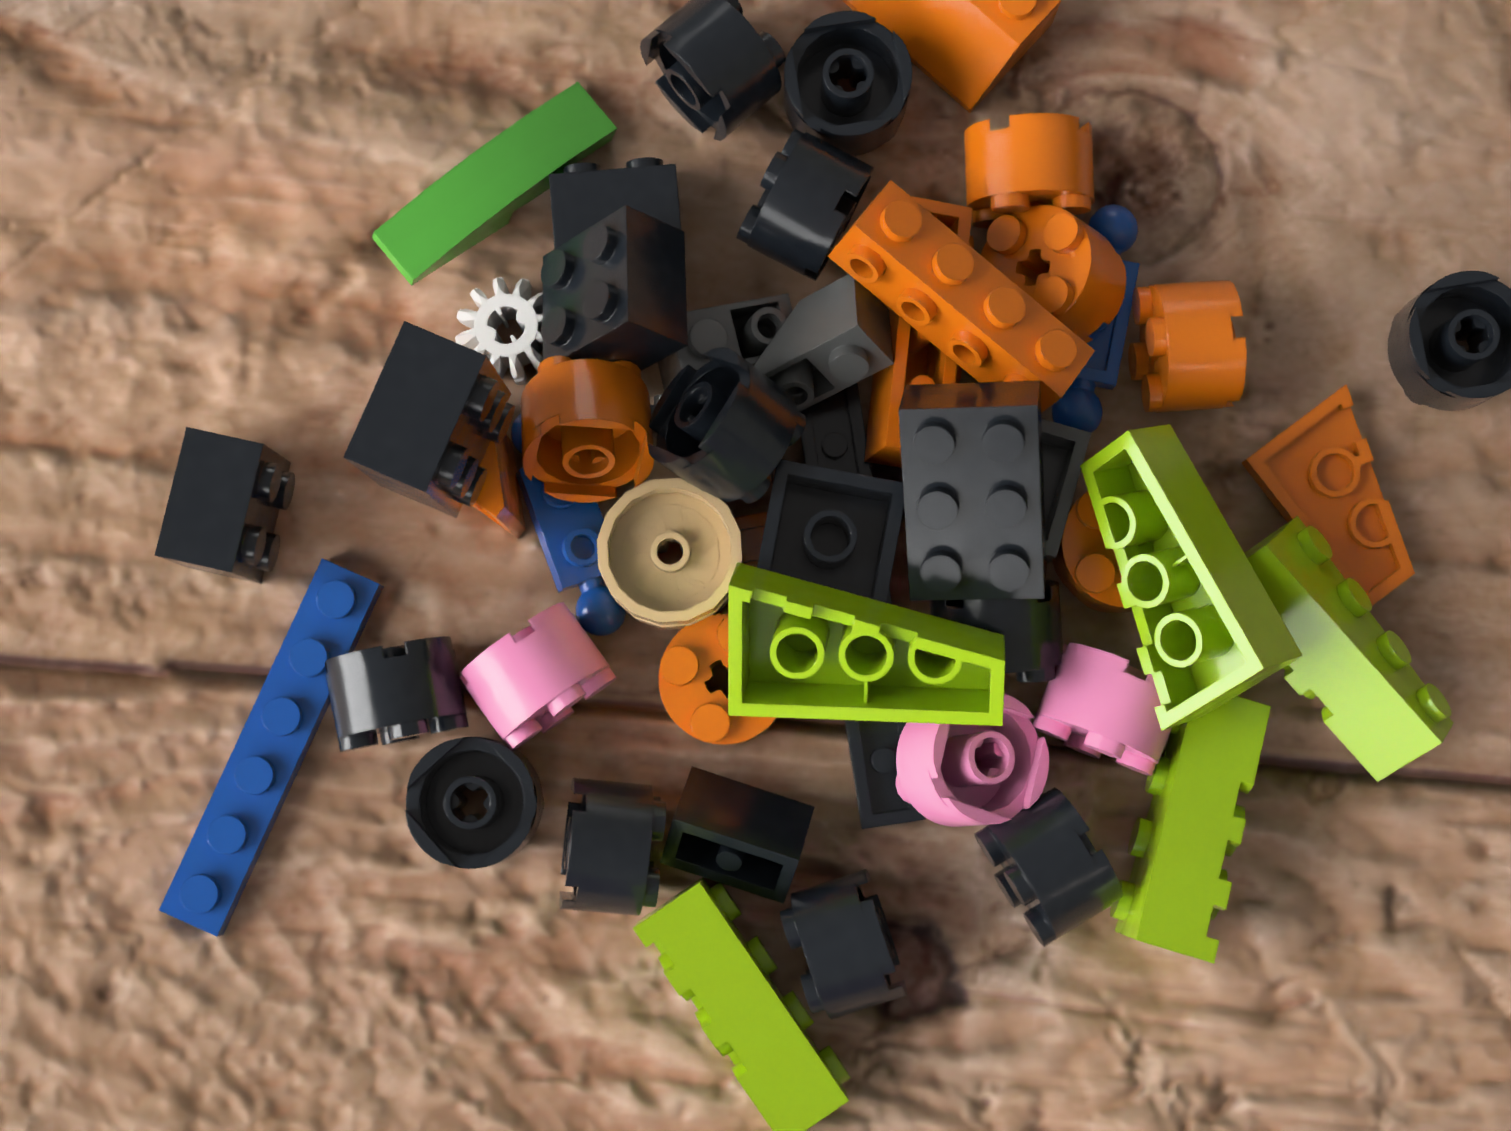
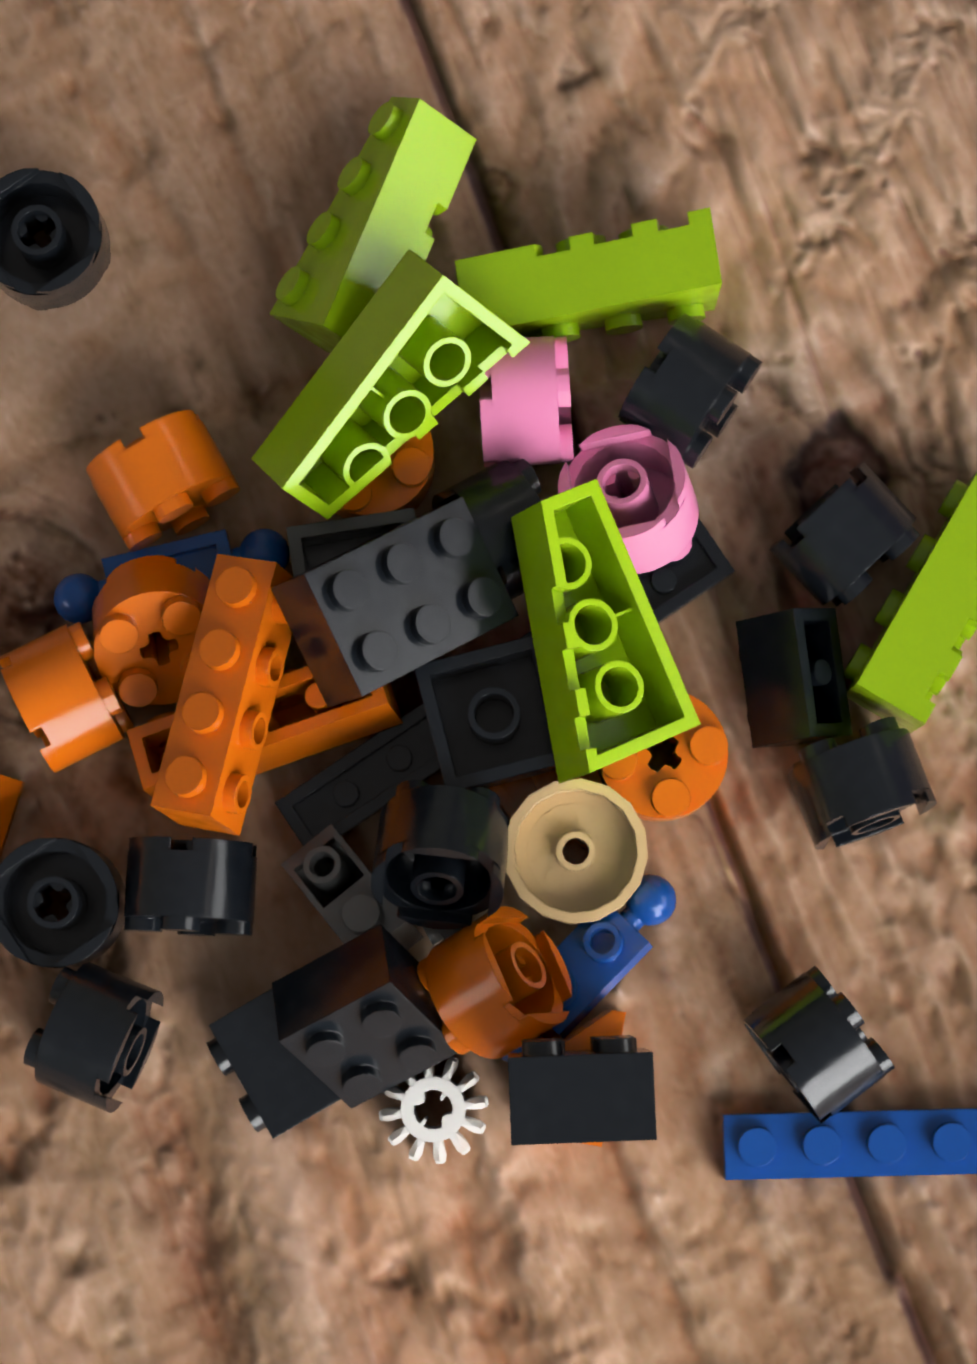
camera: 110 degrees left, 0 degrees up
black brick [155,427,295,584] -> none
bright green slope [372,82,617,286] -> none
black brick [405,737,544,869] -> none
bright pink brick [459,602,617,750] -> none
dark grey slope [754,274,894,412] -> none
orange wing [1241,384,1415,606] -> none

